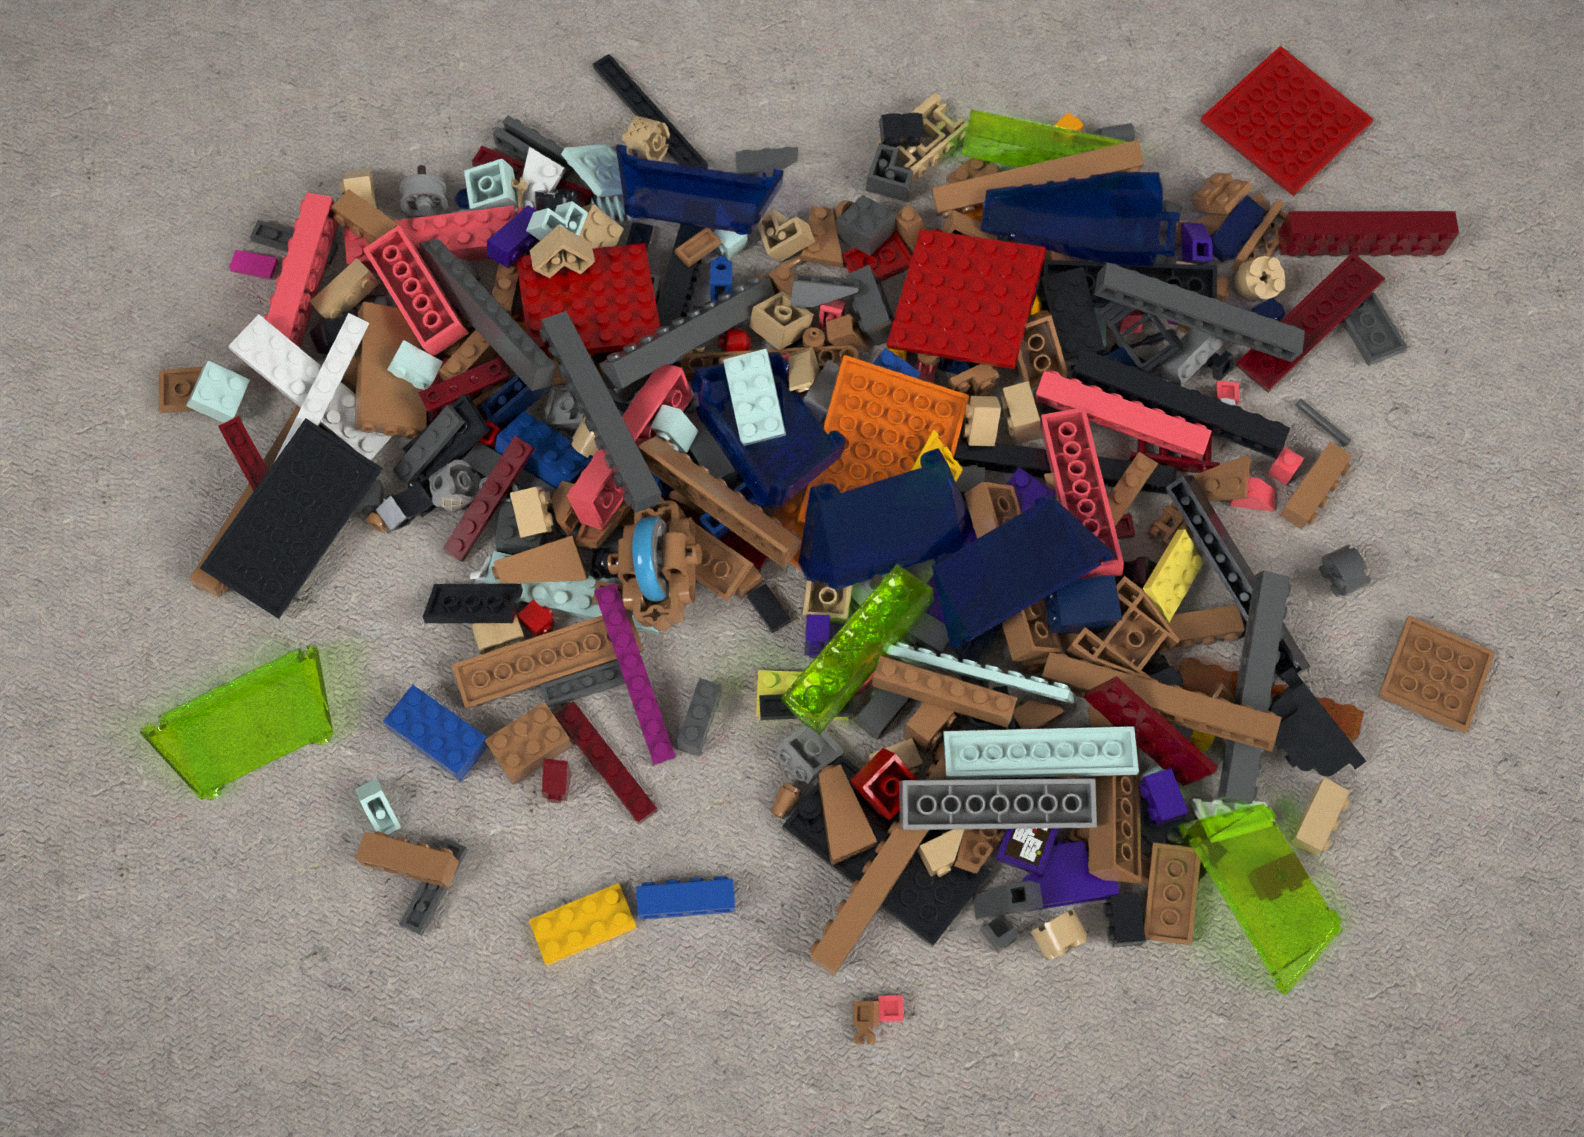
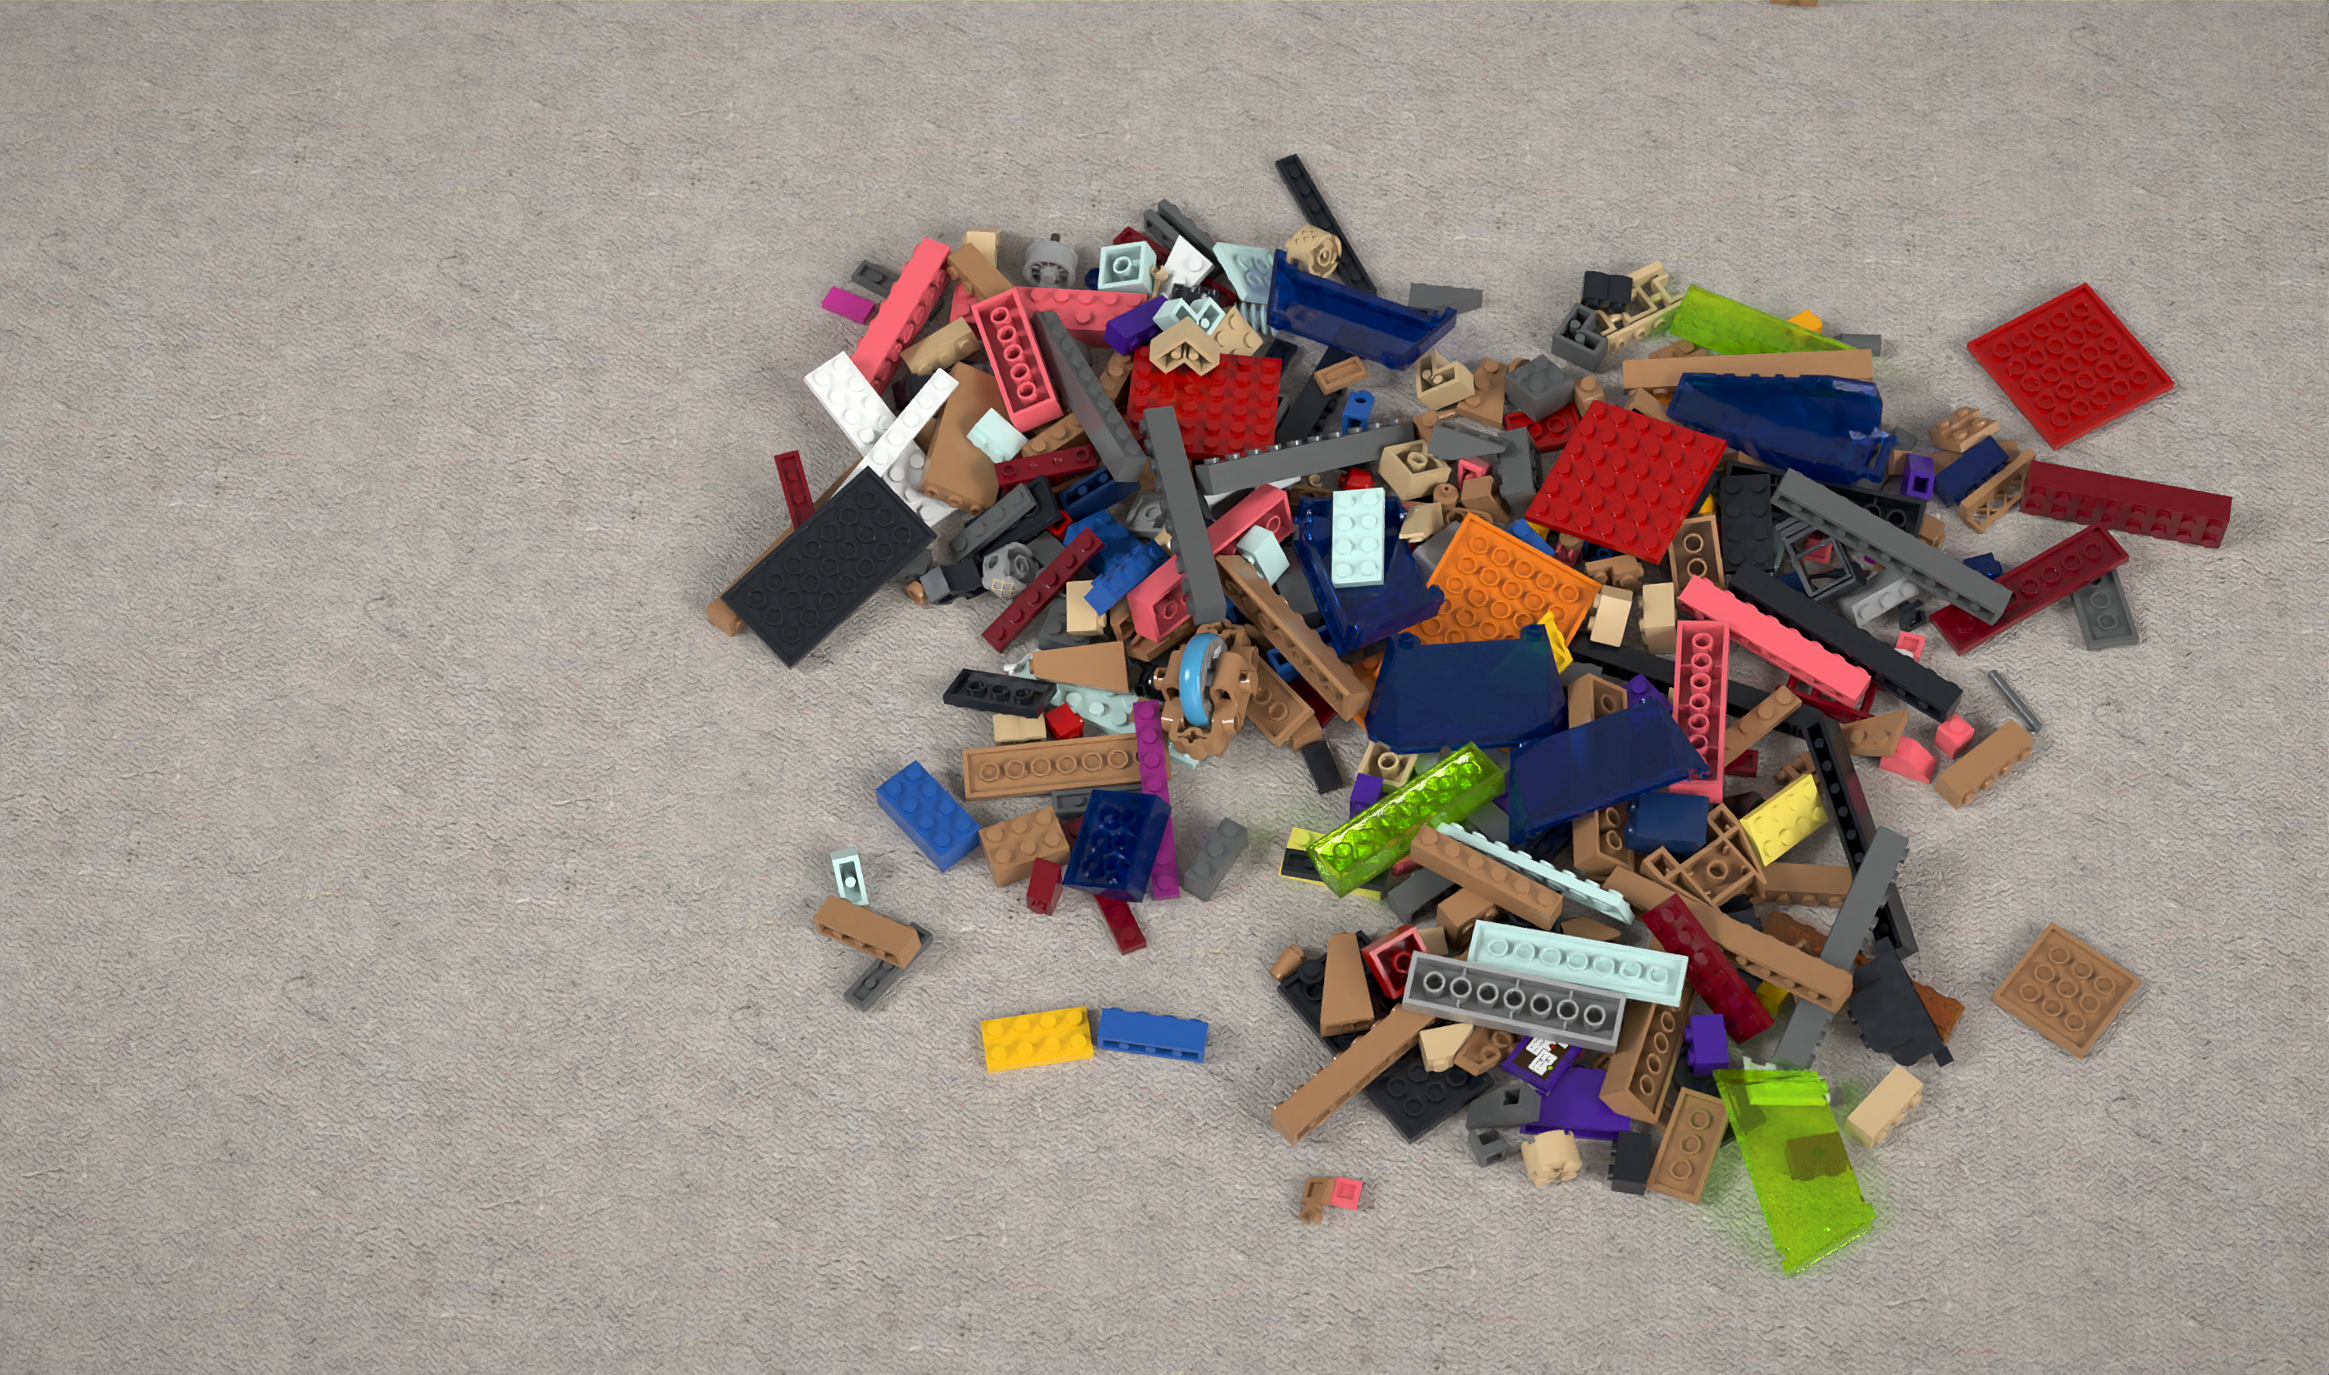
camera: 20 degrees right, 10 degrees down
clear neon green windscreen [140,643,334,800] -> none
medium nougat plate [159,366,204,413] -> none
light aqua brick [186,360,250,423] -> none
light aqua slope [714,207,747,260] -> none
light grey plate [776,718,845,784] -> none
tan brick [1234,256,1285,302] -> none
dark grey brick [1319,544,1370,597] -> none
none -> clear blue slope [1062,789,1172,903]
none -> blue brick [1084,539,1170,616]

